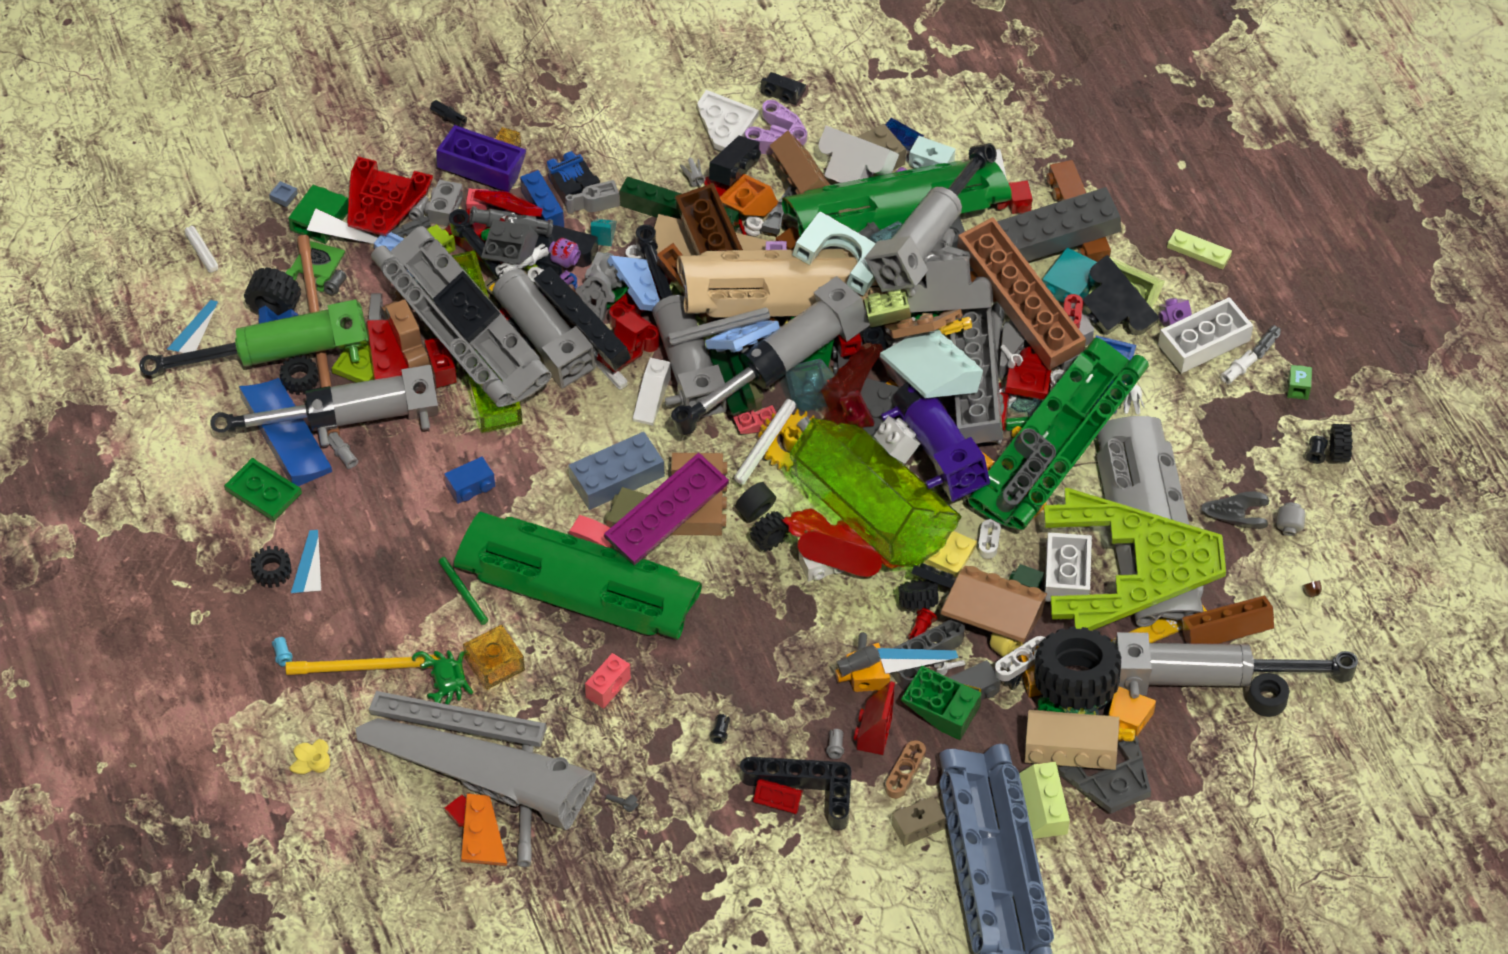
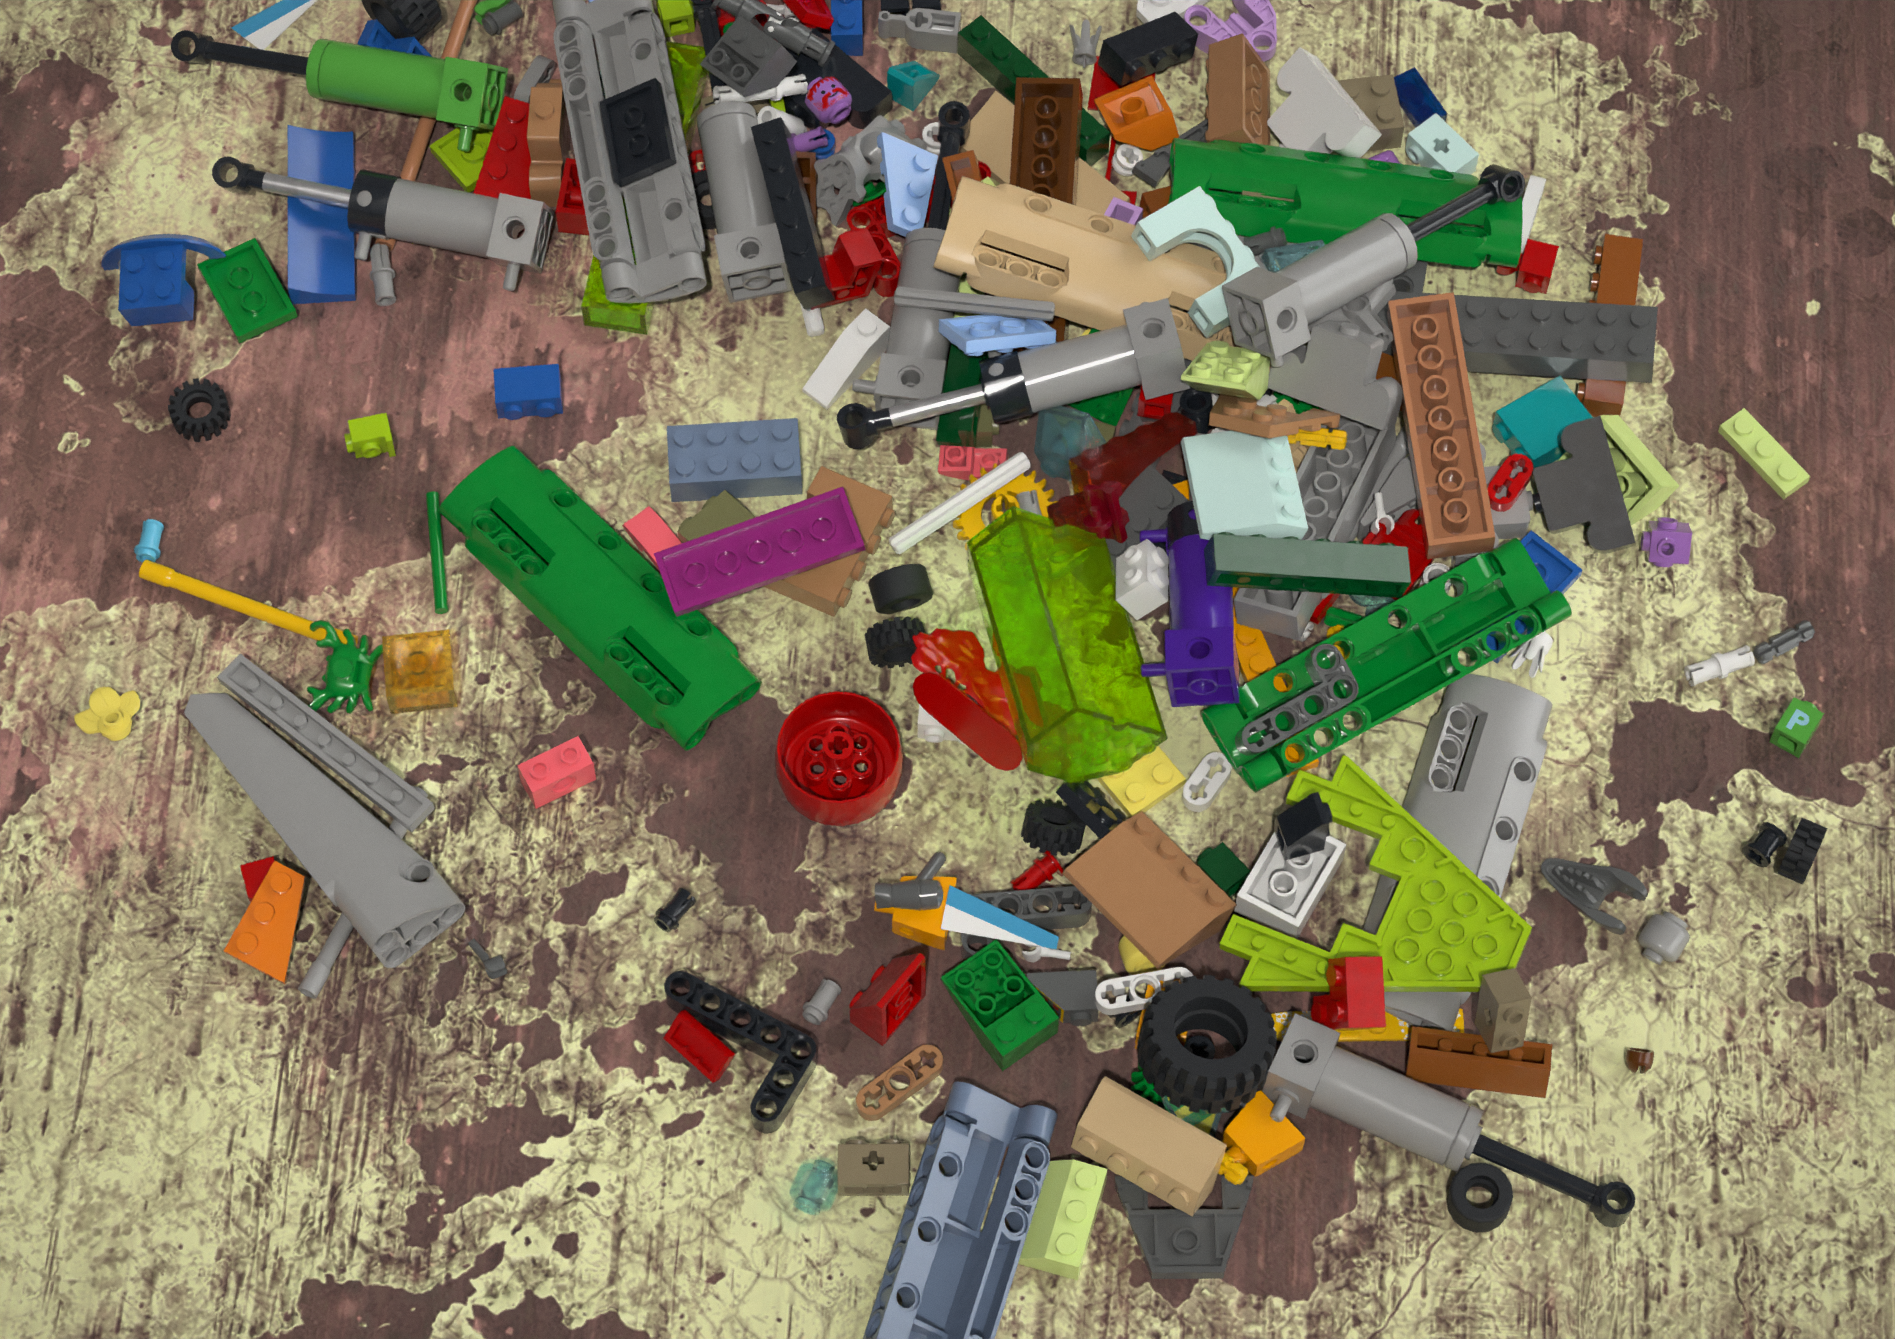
camera: 25 degrees right, 10 degrees up
black tyre [280,356,319,395] -> none
dark azure sticker [291,530,321,593] -> none
white brick [1158,297,1253,374] -> none
none -> blue piece [101,234,226,326]
none -> lime brick [344,413,396,458]
none -> red wheel [774,691,903,826]
none -> clear light blue head [789,1160,838,1215]
none -> brick [1204,532,1411,598]
none -> black slope [1274,792,1333,861]
none -> red brick [1311,956,1386,1031]
none -> dark tan brick [1475,968,1532,1053]

